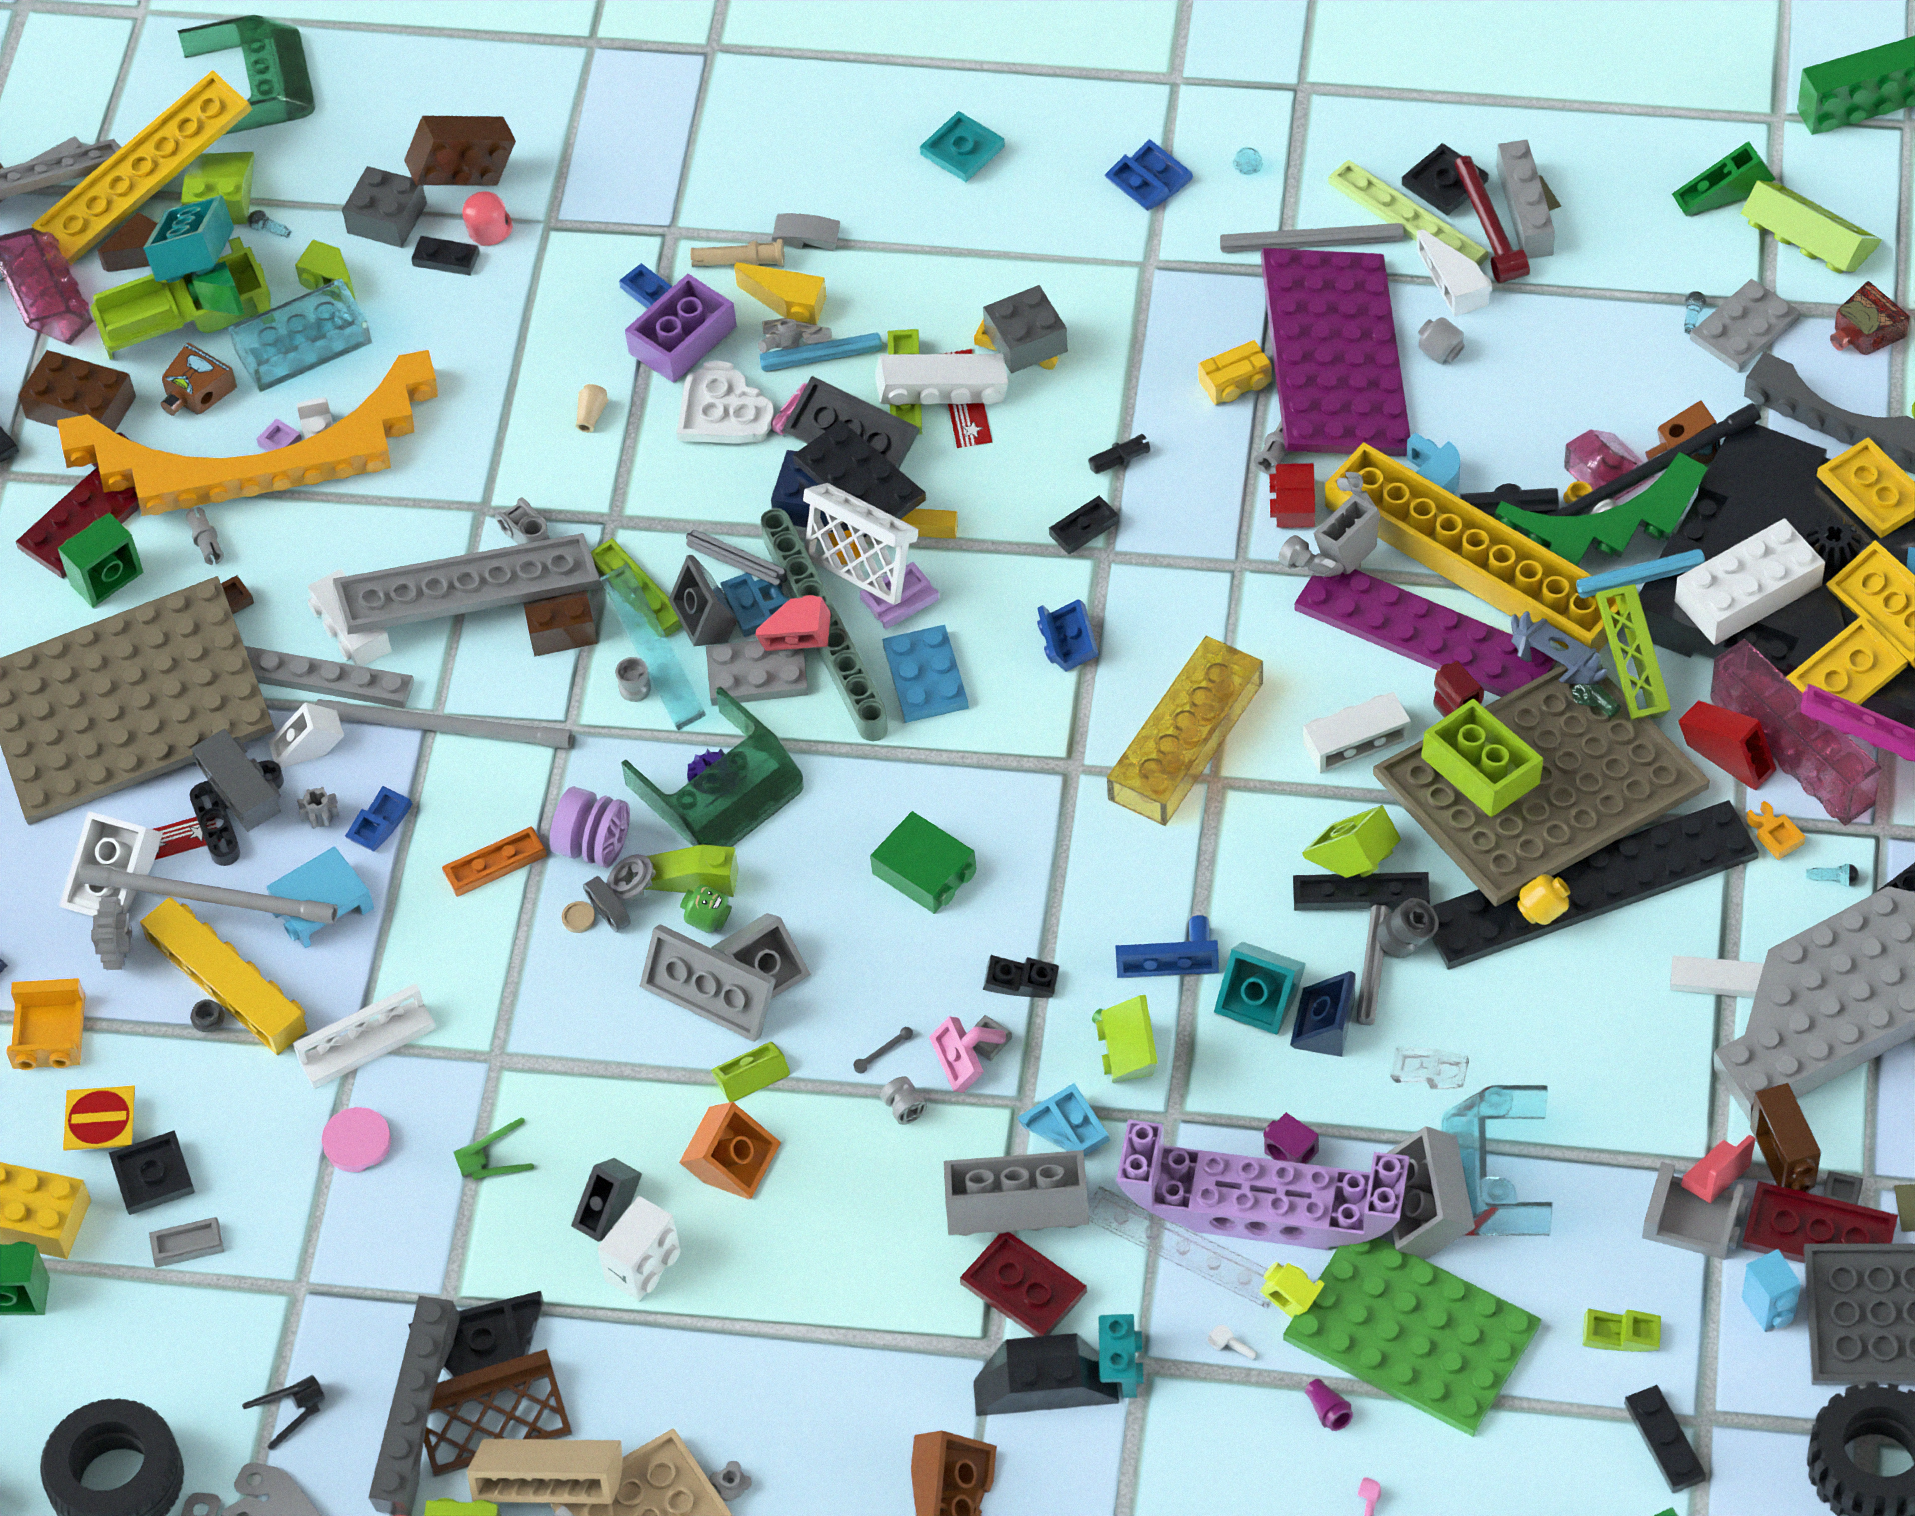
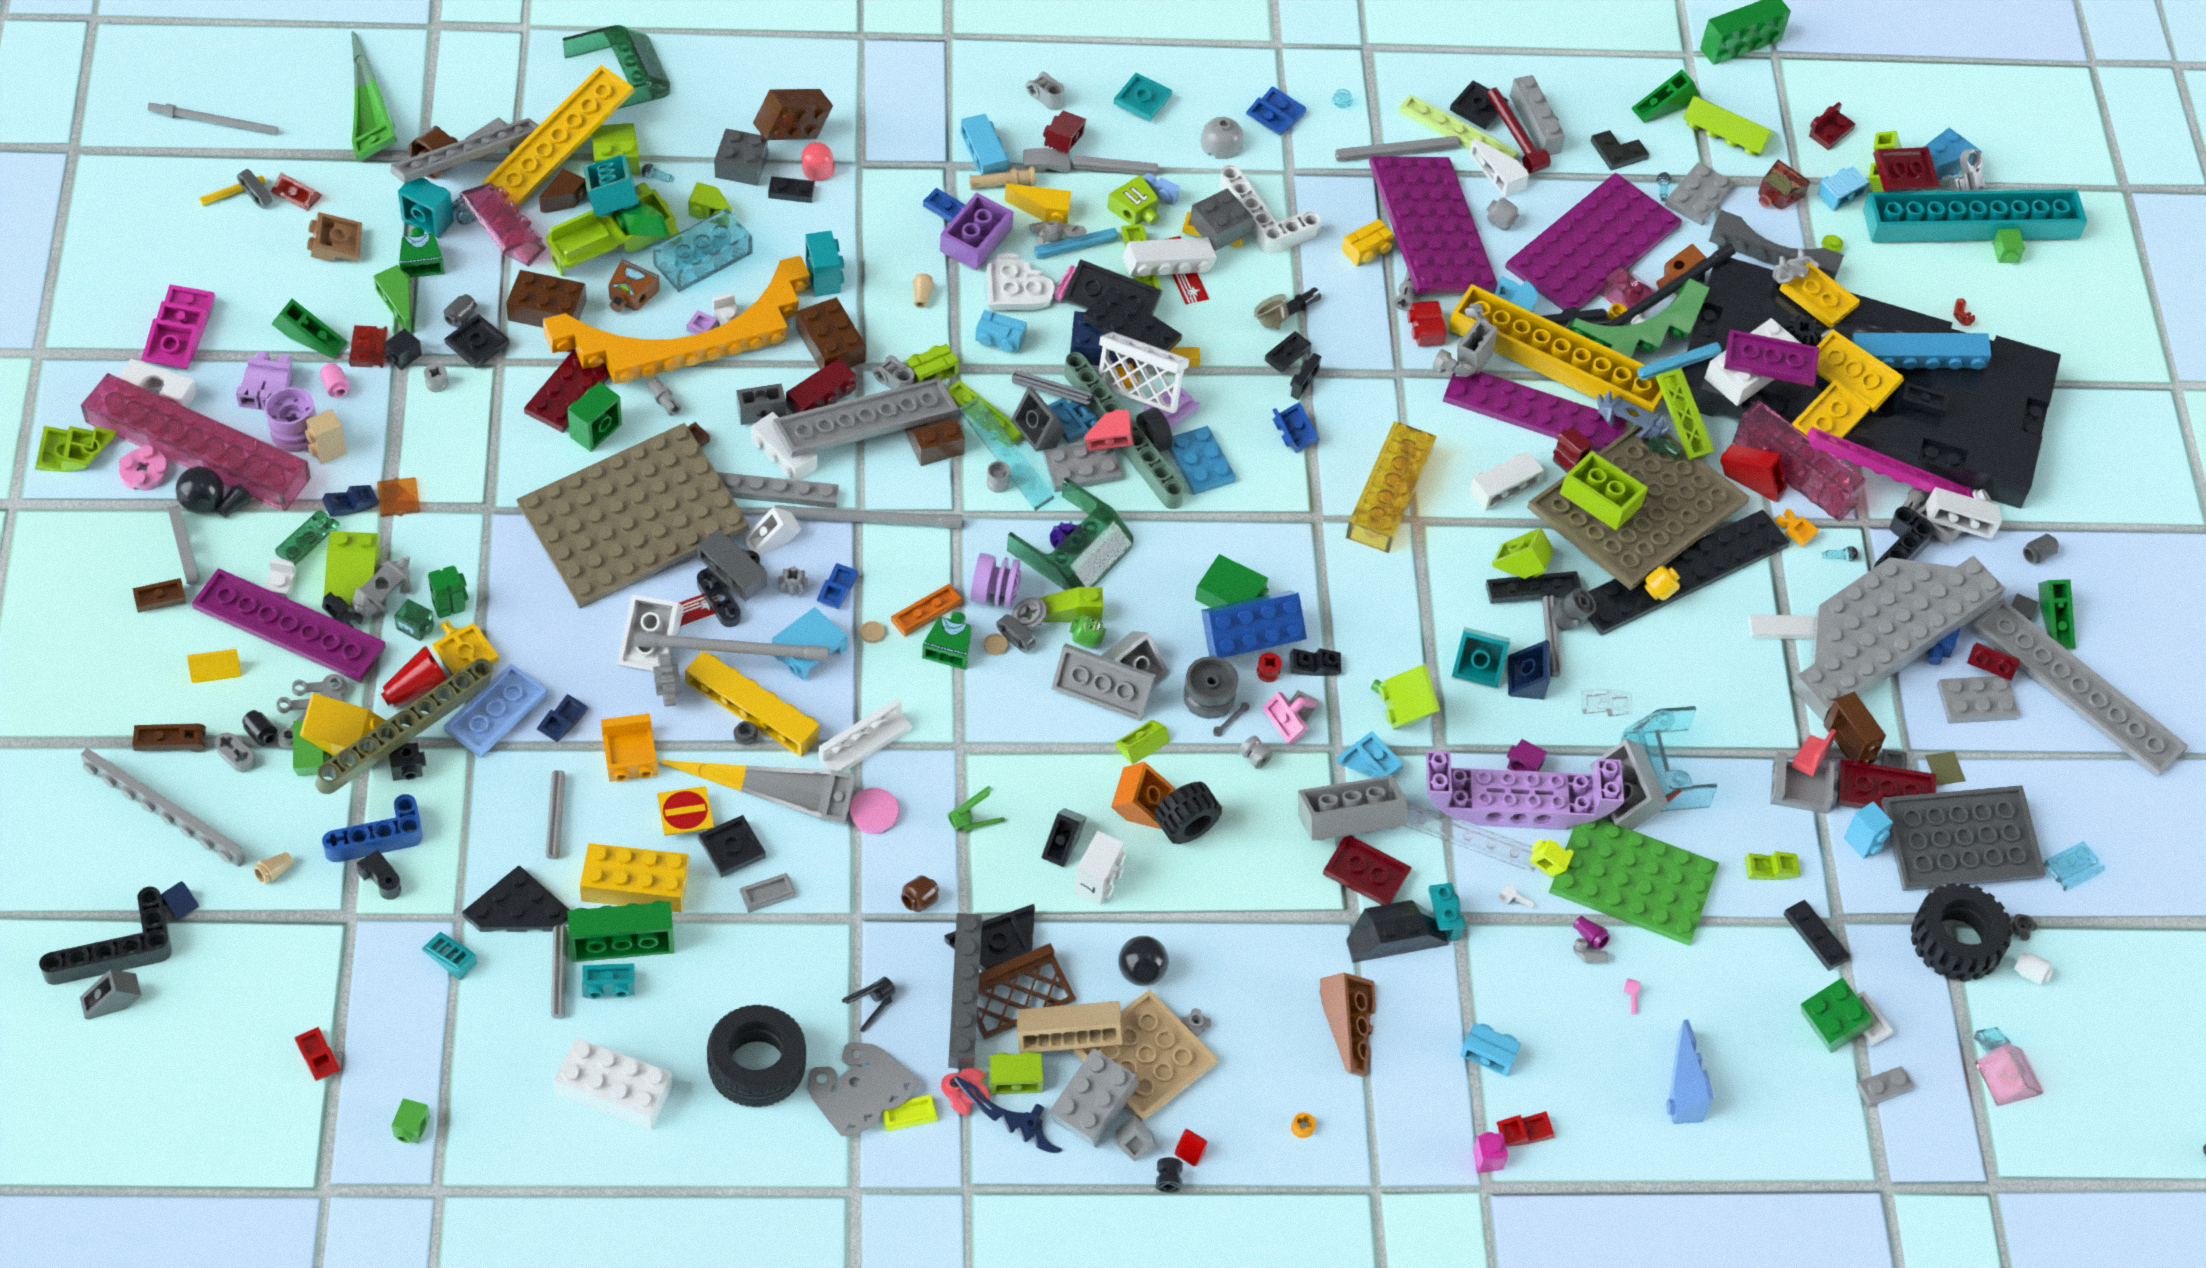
camera: 20 degrees left, 0 degrees up
blue piece [1115,915,1219,978] -> none
none -> light grey plate [660,760,856,824]
none -> dark grey brick [736,383,786,425]
none -> dark red brick [786,358,856,414]
none -> reddish brown brick [796,297,866,370]
none -> teal brick [805,230,844,297]
none -> tan piece [860,621,884,643]
none -> reddish brown head [901,875,939,913]
none -> lime brick [906,343,959,383]
none -> green torso [922,612,971,670]
none -> medium azure brick [960,113,1010,175]
none -> medium azure brick [975,309,1027,353]
none -> light grey piece [1025,71,1064,110]
none -> dark red brick [1043,110,1087,154]
none -> light grey axle [1073,155,1159,176]
none -> lime torso [1107,175,1160,226]
none -> black brick [1118,935,1169,986]
none -> black tyre [1136,407,1173,452]
none -> light blue plate [1144,174,1180,206]
none -> black tyre [1154,781,1222,844]
none -> dark grey wheel [1183,656,1239,719]
none -> light grey cylinder [1200,116,1243,159]
none -> blue brick [1201,590,1307,658]
none -> white beam [1219,164,1321,254]
none -> dark tan piece [1254,294,1289,330]
none -> red wheel [1256,652,1282,683]
none -> black plate [1290,353,1322,400]
none -> magenta plate [1505,172,1682,310]
none -> light grey arm [1573,938,1608,964]
none -> pearl dark grey plate [1590,130,1649,171]
none -> magenta tile [1724,329,1819,387]
none -> light grey piece [1773,248,1820,284]

